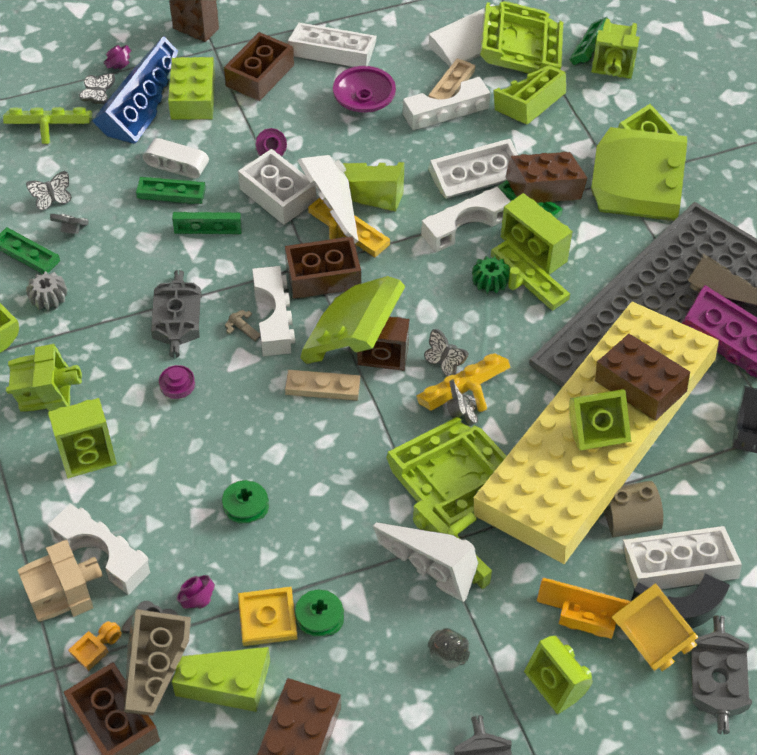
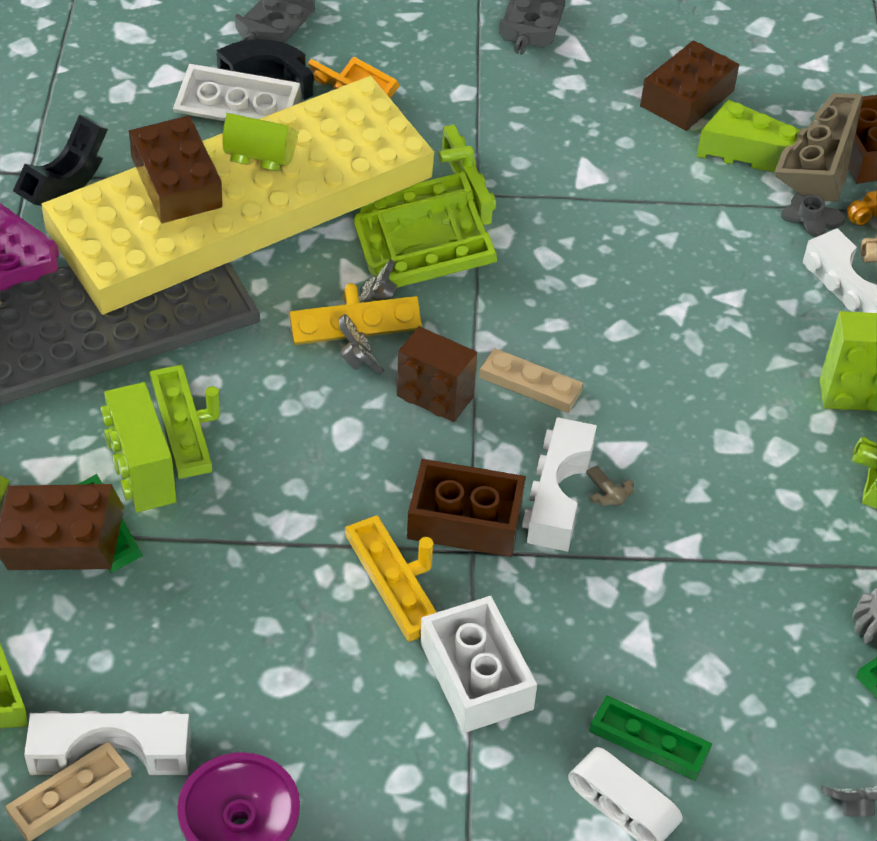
camera: 160 degrees left, 5 degrees down
dark grey animal [50,213,89,234] -> none
dark grey plate [151,270,202,358] -> none
magenta plate [159,365,195,399] -> none
green plate [172,212,242,234] -> none
magenta plate [177,575,215,609] -> none
green piece [222,480,269,524] -> none
yellow plate [238,587,298,646] -> none
magenta plate [255,128,287,156] -> none
green piece [295,589,344,637] -> none
white wedge [298,155,358,243] -> none
lime wedge [300,276,405,364] -> none
lime wedge [342,162,405,212] -> none
white wedge [373,523,478,602] -> none
white arch [421,187,511,253] -> none
white slope [428,139,518,199] -> none
clear smoke head [428,628,470,669] -> none
green gear [472,256,510,294] -> none
lime brick [524,636,593,715] -> none
yellow panel [612,583,698,671] -> none

